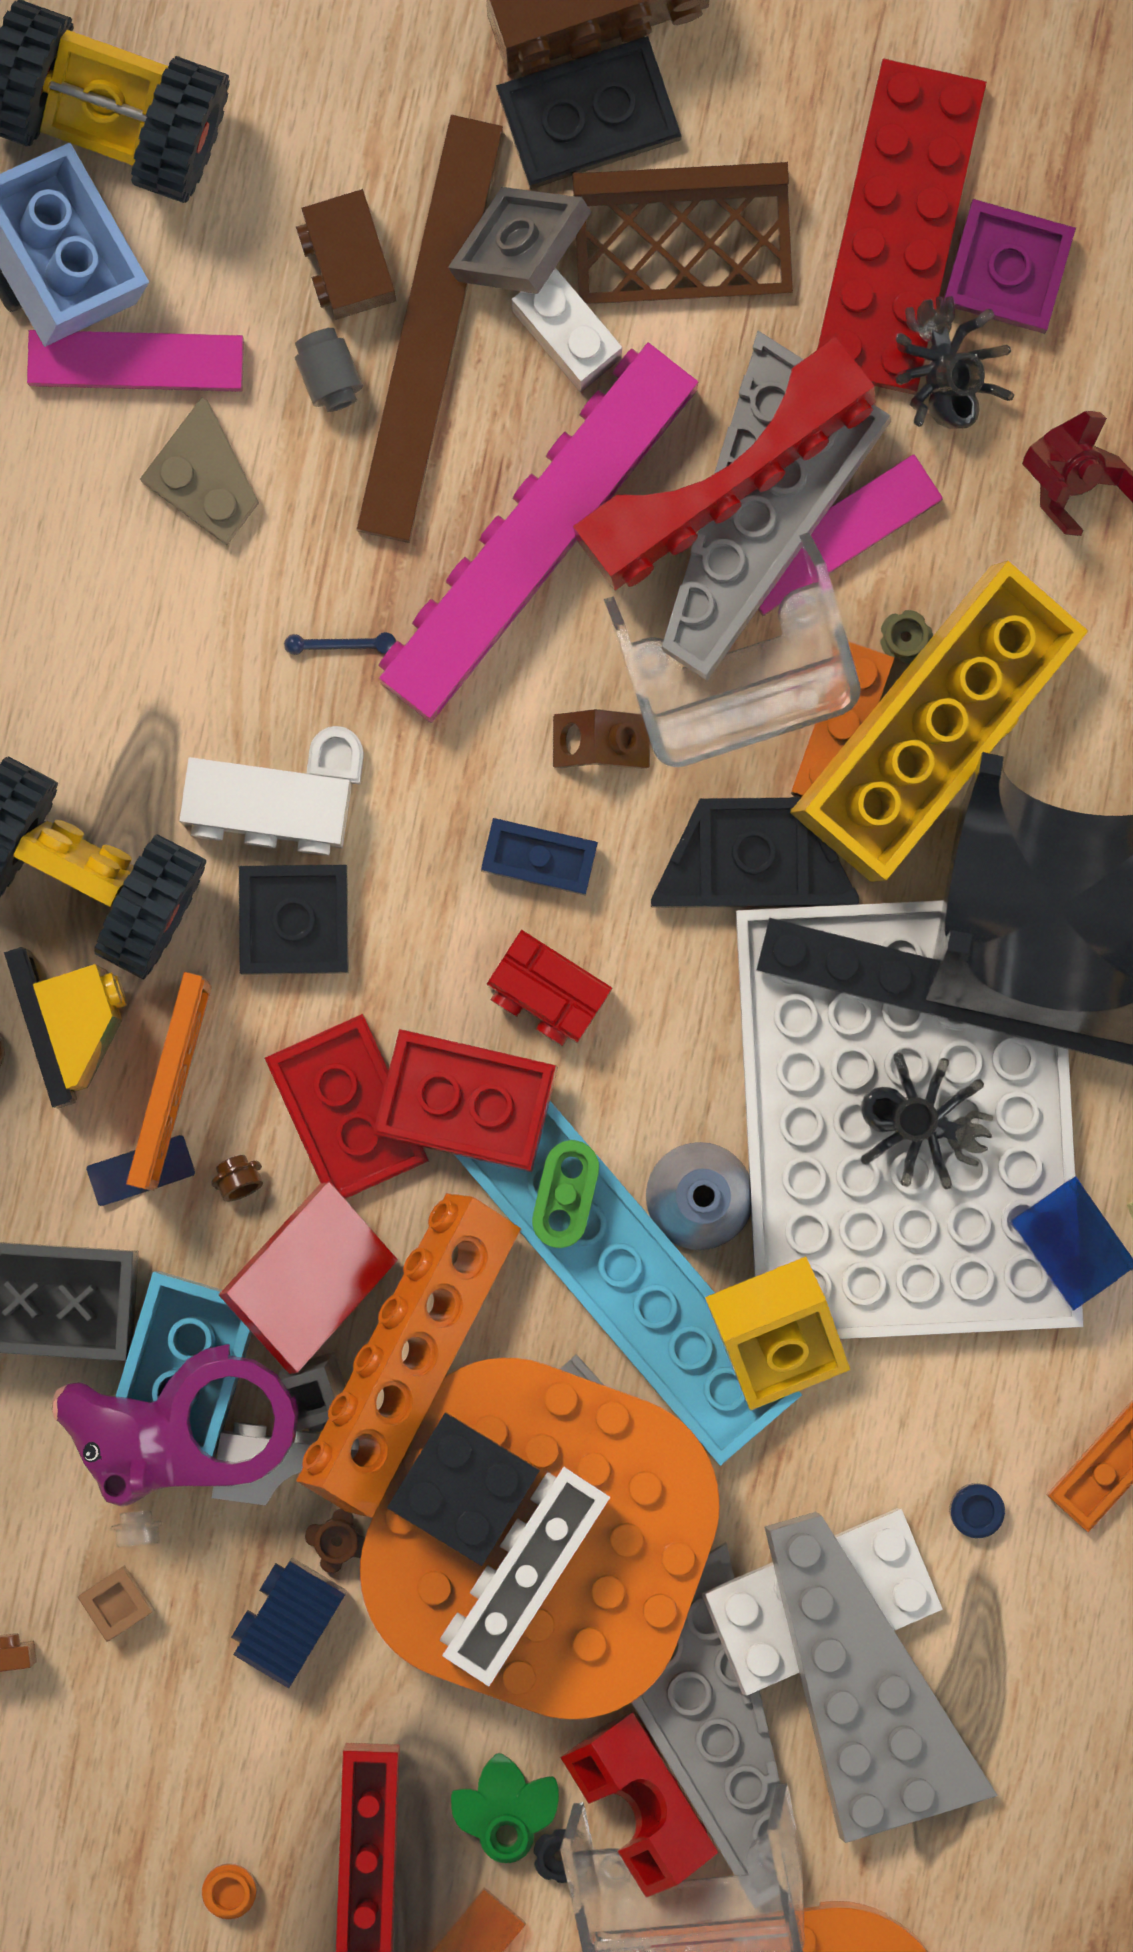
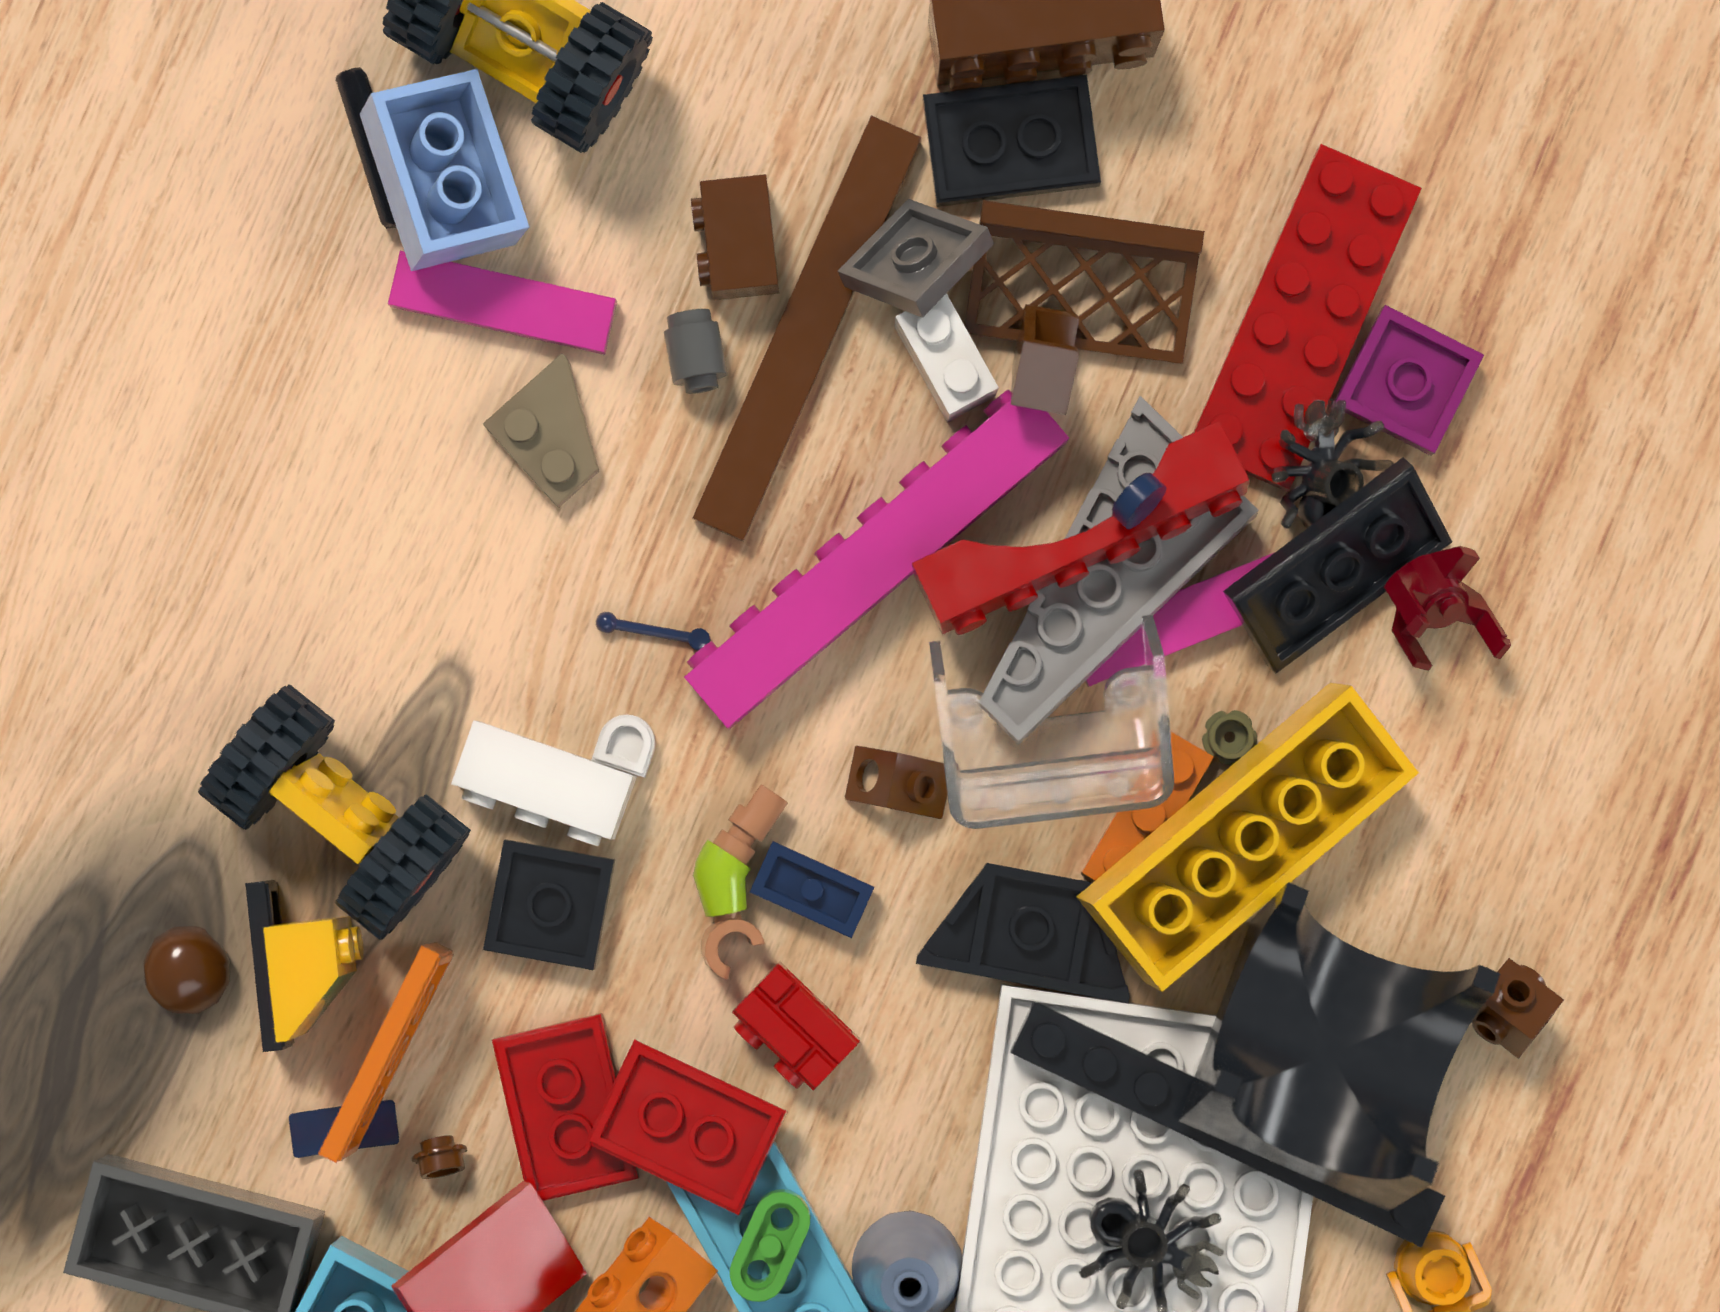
camera: 10 degrees right, 0 degrees up
none -> piece [693,784,788,979]
none -> reddish brown panel [1010,304,1079,415]
none -> dark blue tile [1112,473,1166,529]
none -> black tile [1223,457,1452,674]

